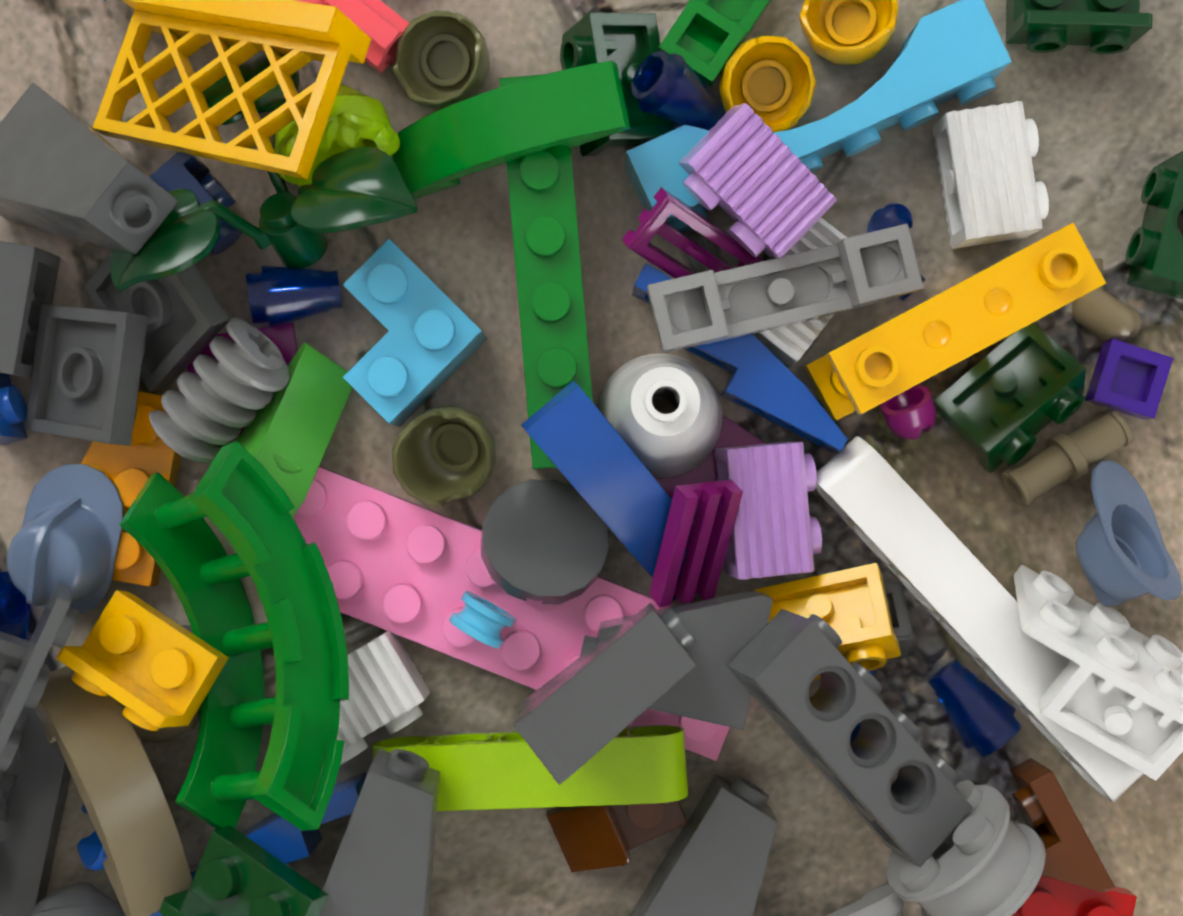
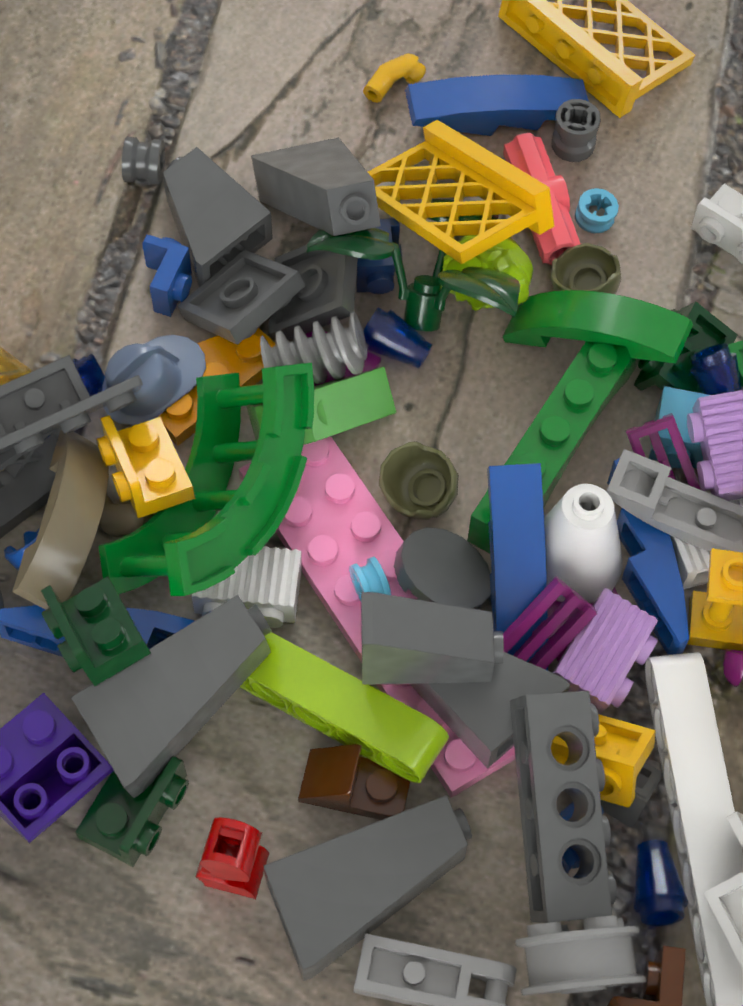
camera: 40 degrees right, 25 degrees down
medium azure brick [343,239,487,427] -> none

